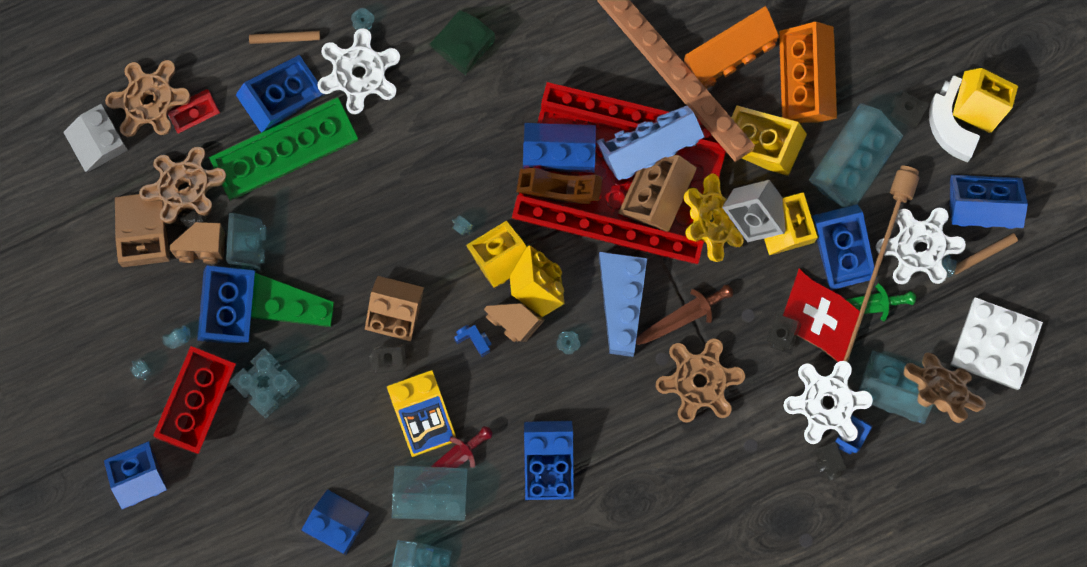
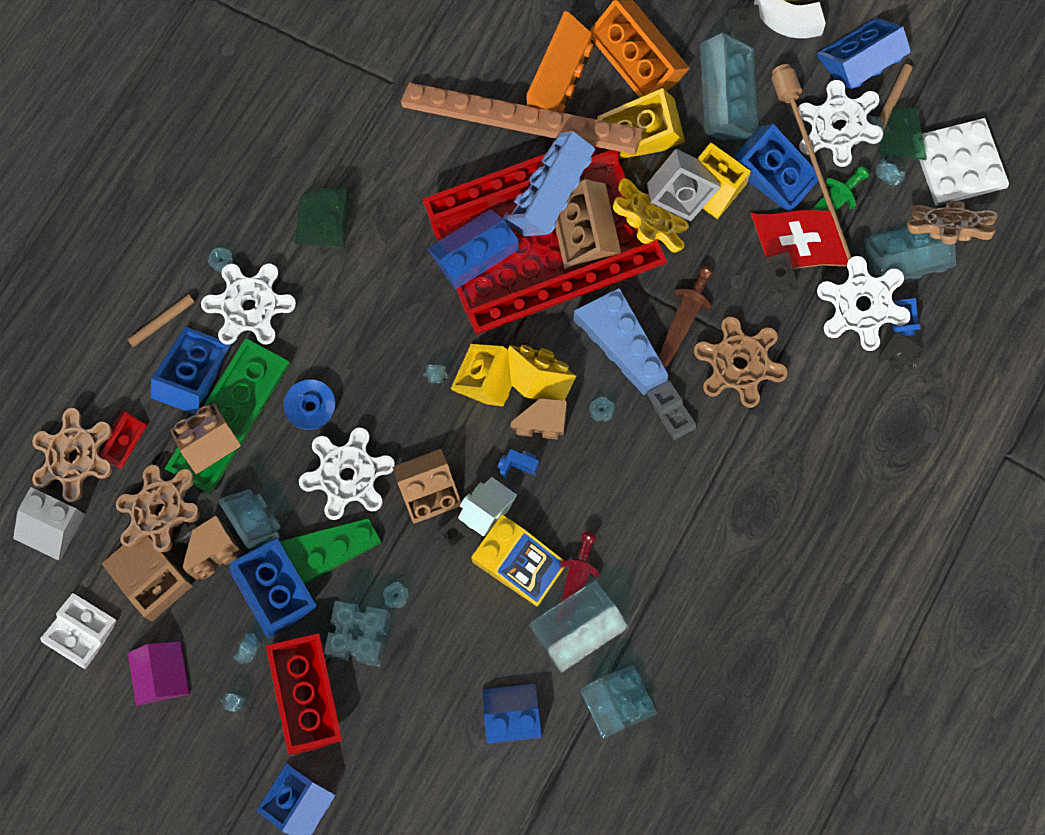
camera: 30 degrees left, 5 degrees down
reddish brown arch [516,168,603,204] -> none
blue slope [524,421,574,500] -> none
none -> white slope [40,593,116,669]
none -> magenta slope [128,642,190,706]
none -> medium nougat slope [170,403,241,474]
none -> blue dish [284,379,335,430]
none -> white plate [299,428,395,520]
none -> clear light blue plate [383,582,409,608]
none -> light aqua brick [458,477,517,536]
none -> dark grey slope [647,380,696,440]
none -> clear light blue plate [876,159,905,186]
none -> clear green wing [878,106,927,160]

